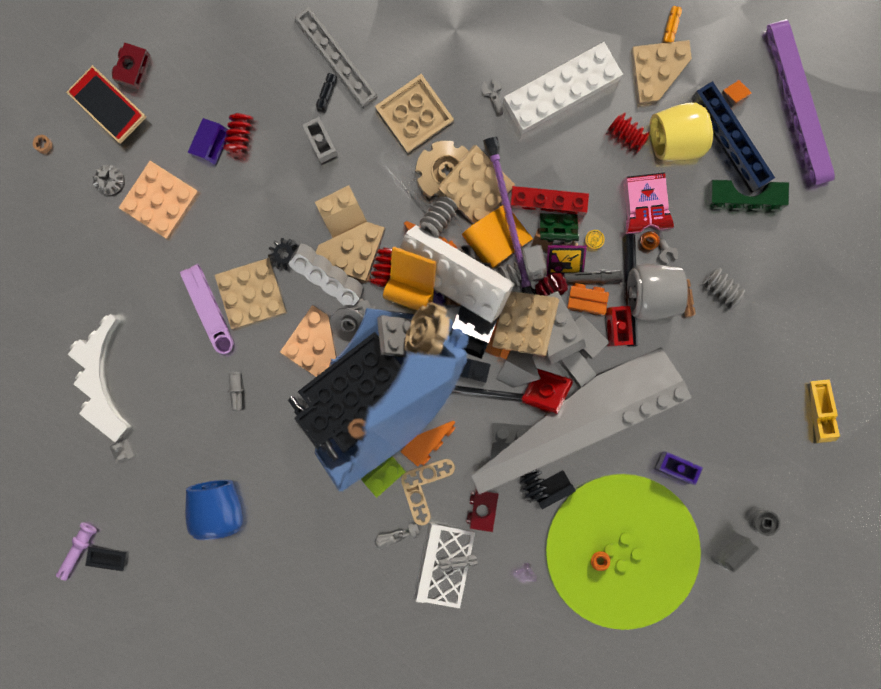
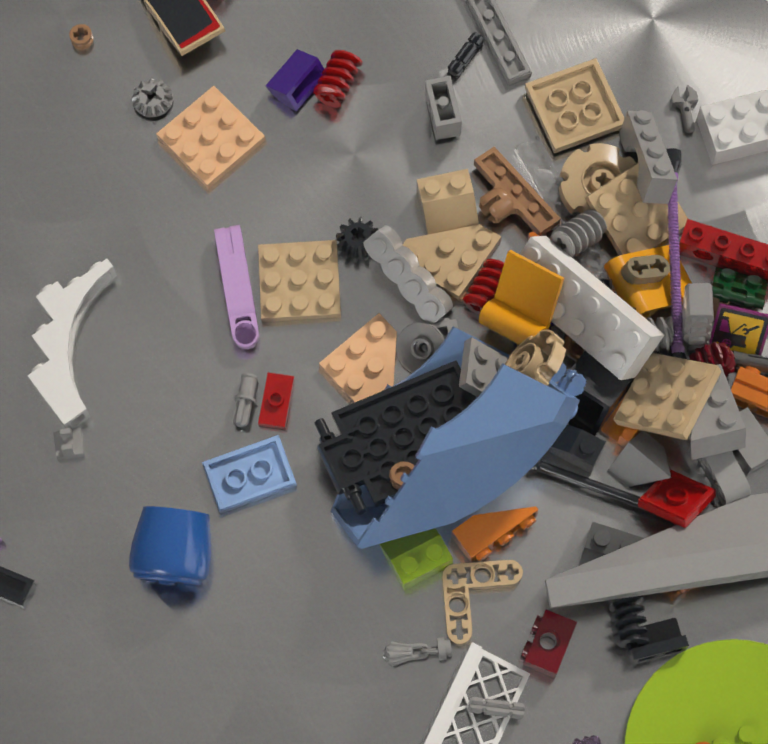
camera: 15 degrees right, 15 degrees down
none -> light blue tile [202,435,297,514]
none -> red plate [258,372,295,430]
none -> medium nougat plate [474,146,561,236]
none -> light grey arch [619,110,677,204]
none -> dark tan beam [621,255,670,285]

